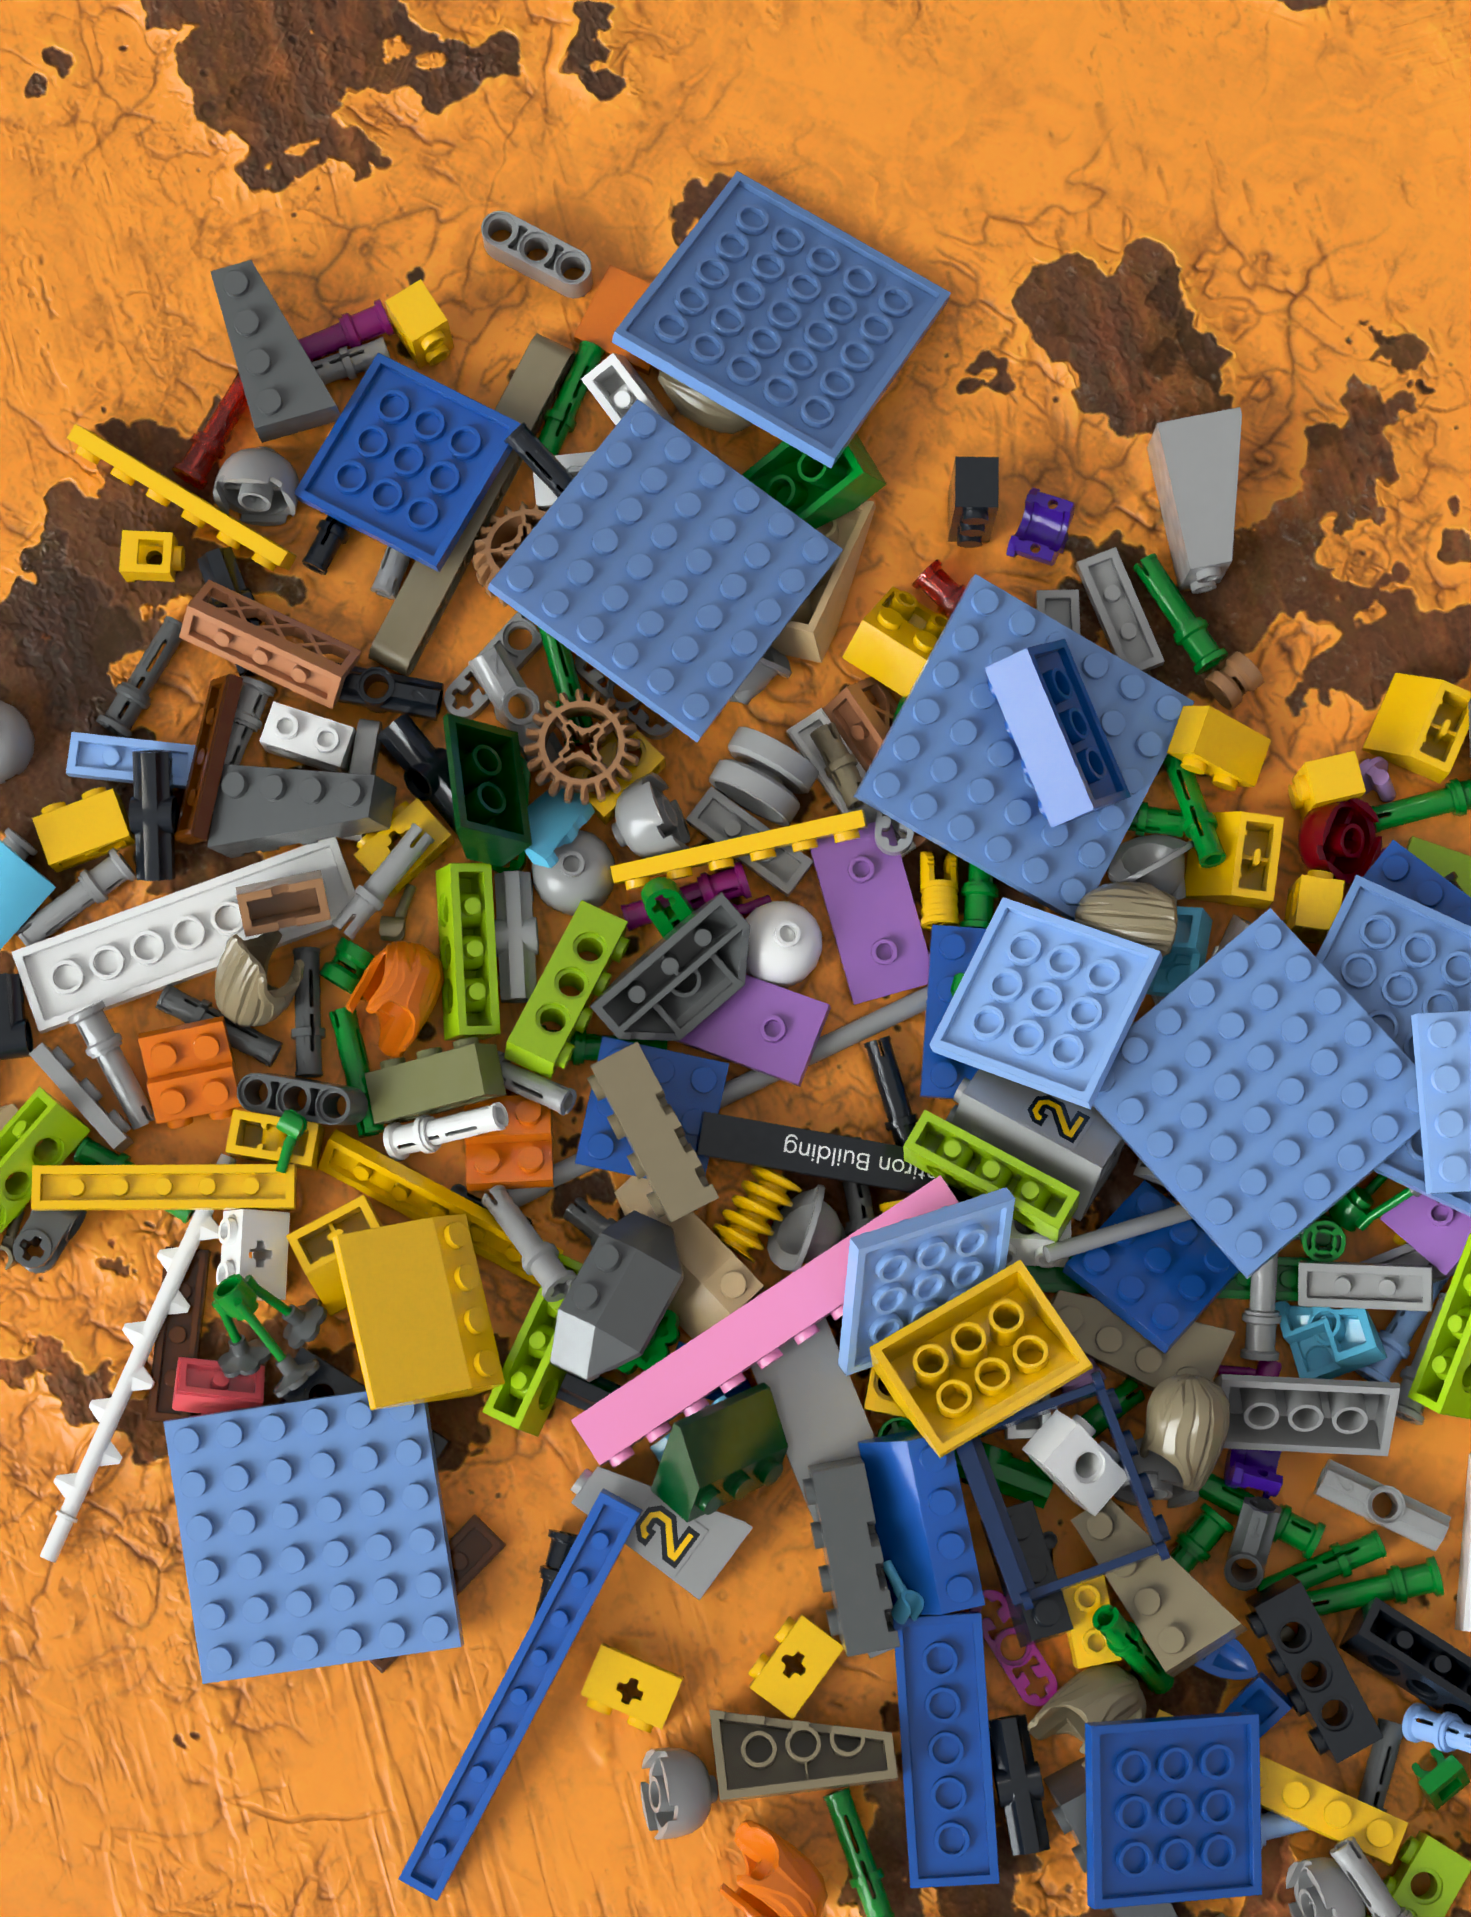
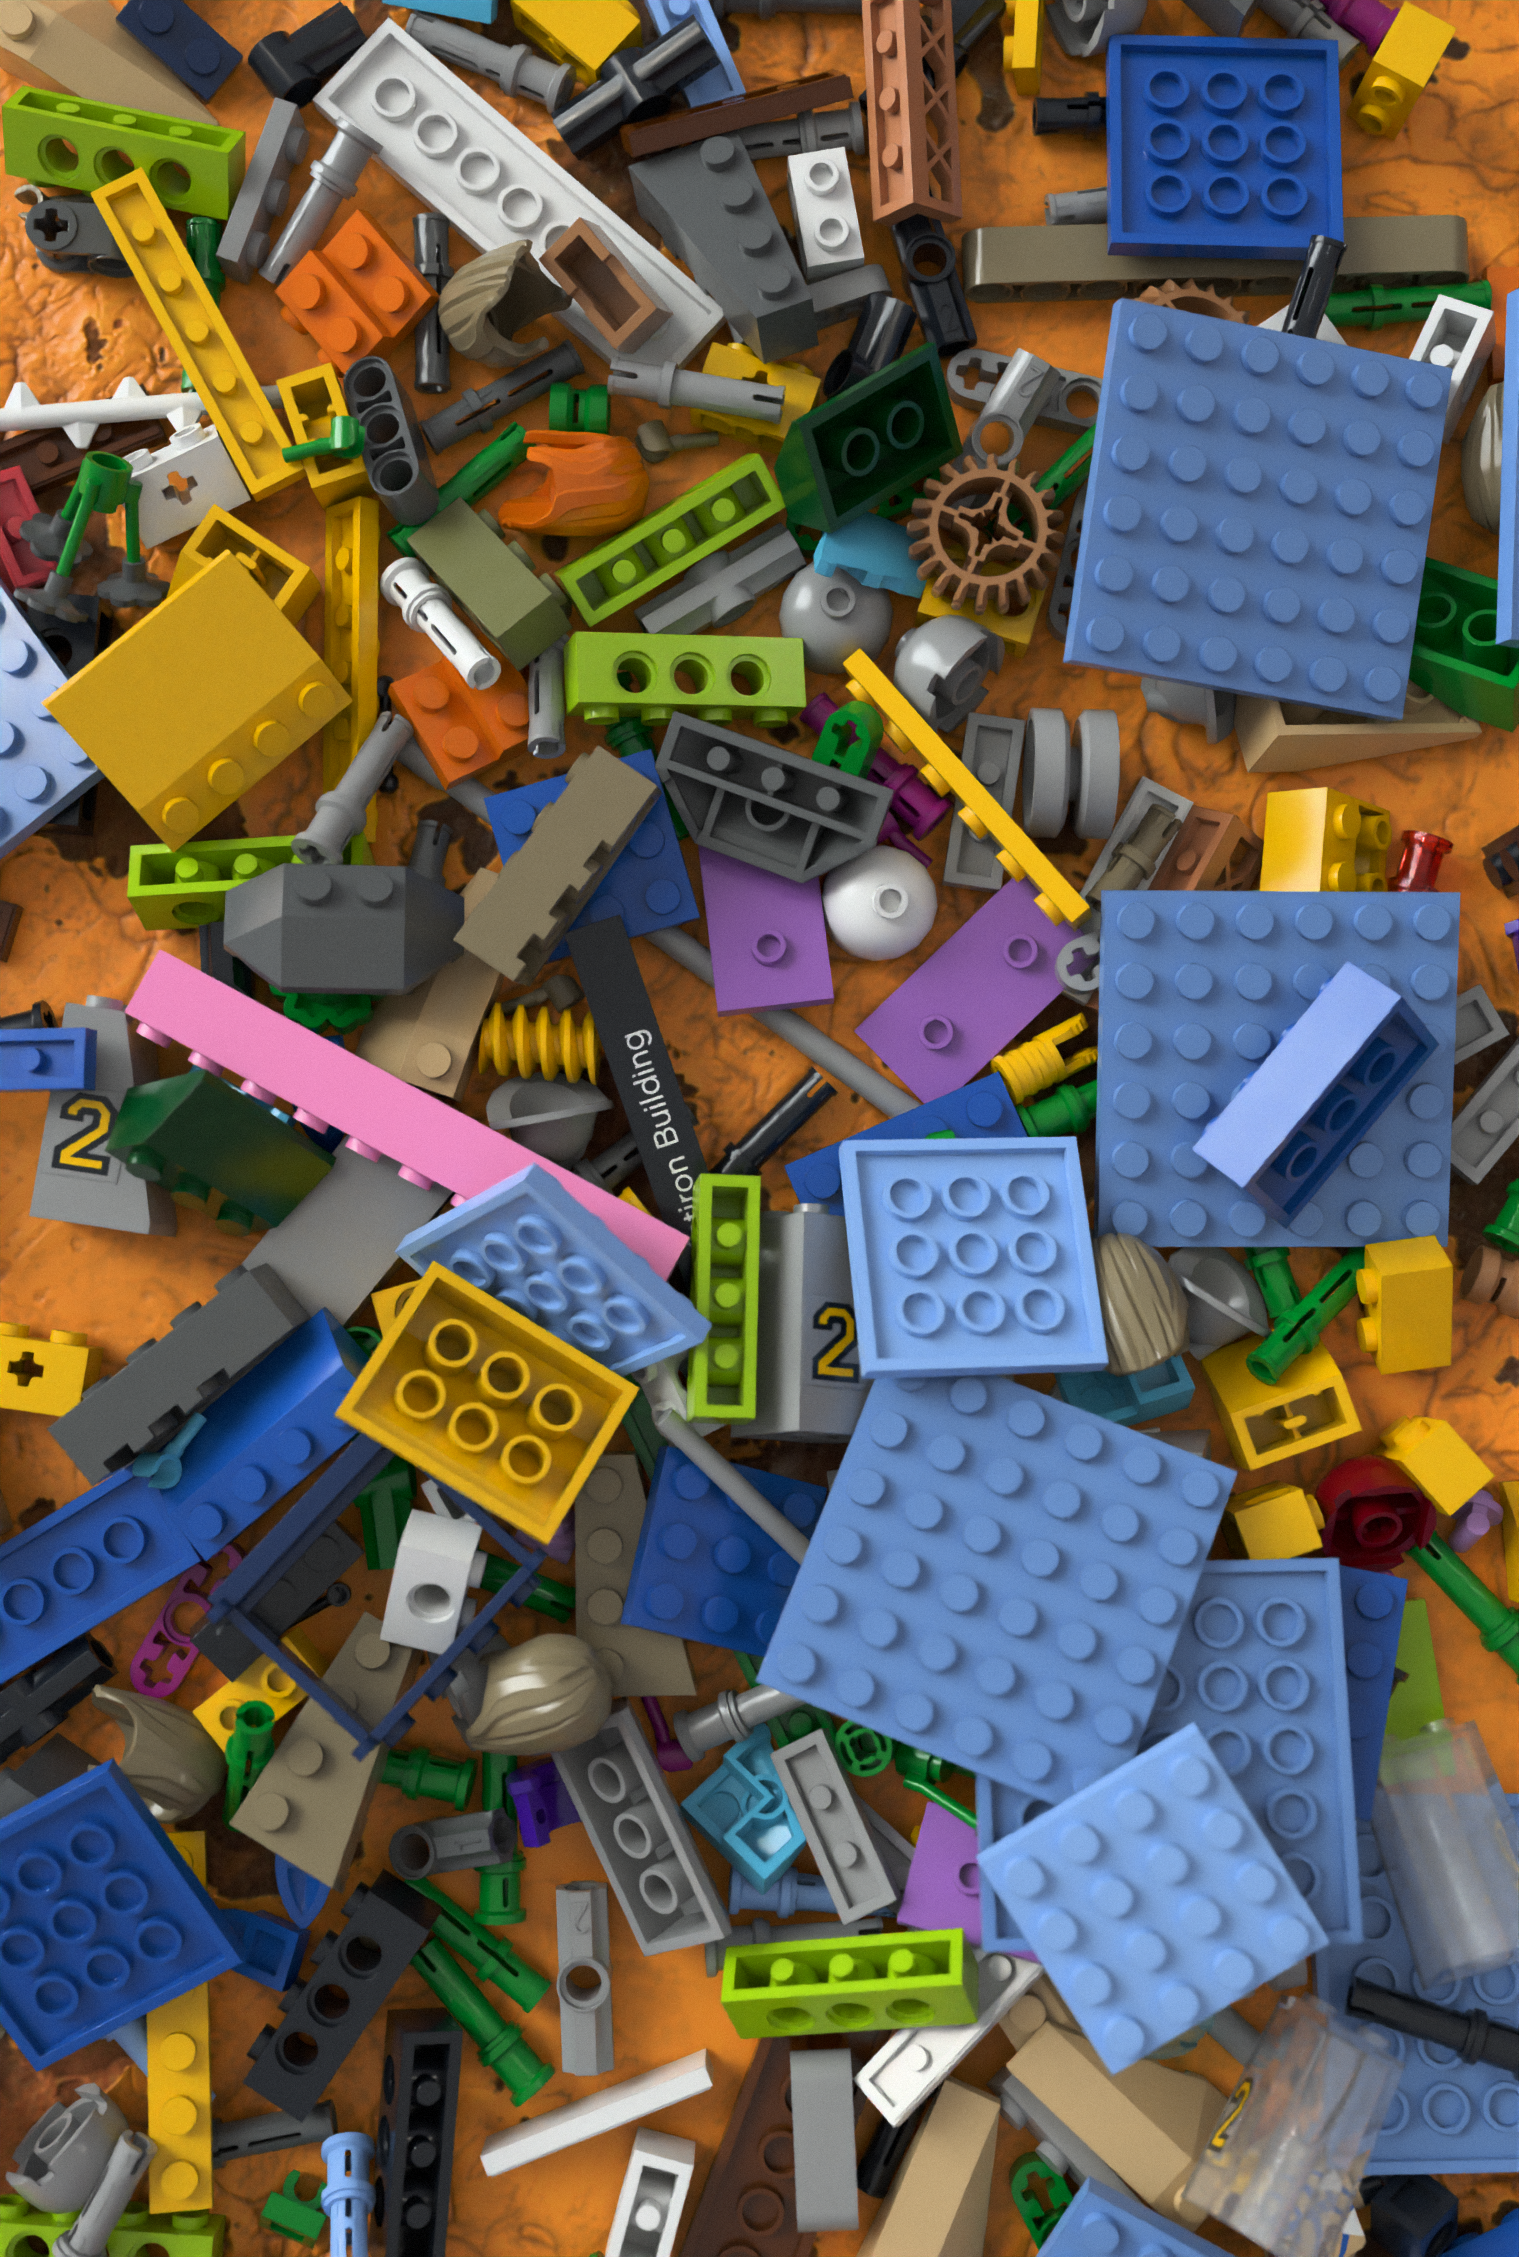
camera: 60 degrees right, 5 degrees up
none -> dark tan hand [501,975,585,1017]

